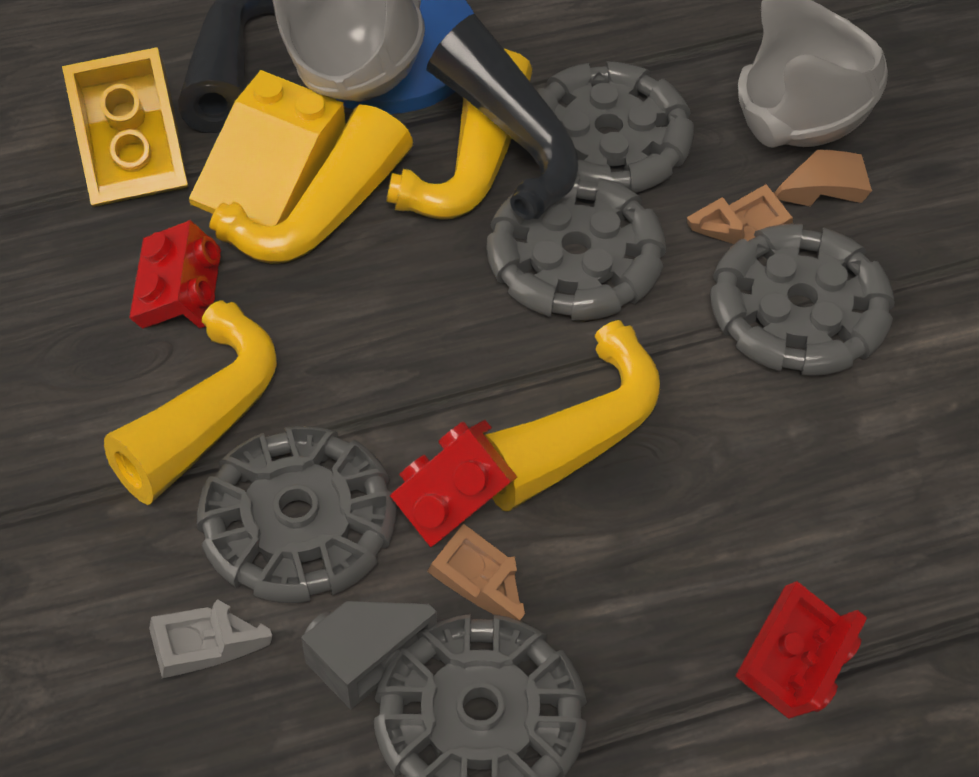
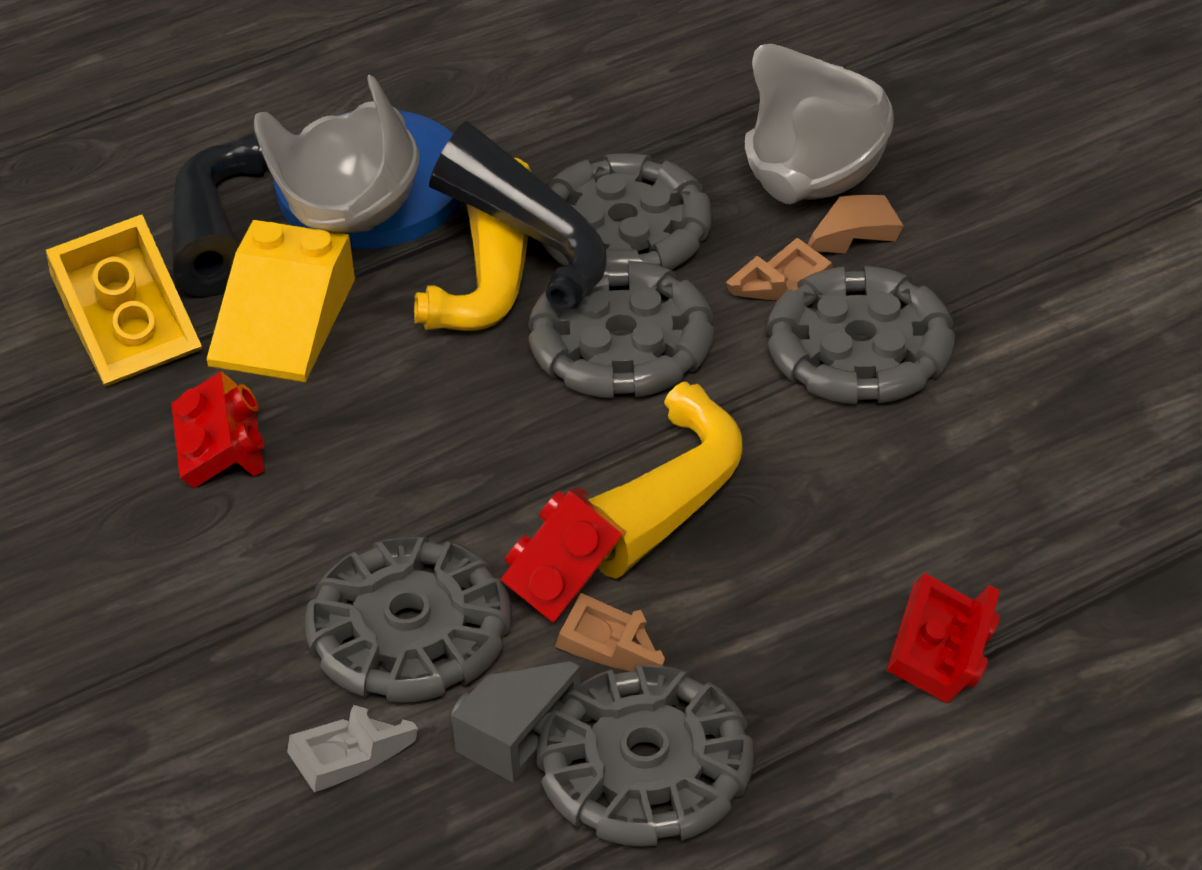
camera: 10 degrees left, 10 degrees down
yellow animal [104,300,277,505] -> none
yellow animal [209,104,413,263] -> none

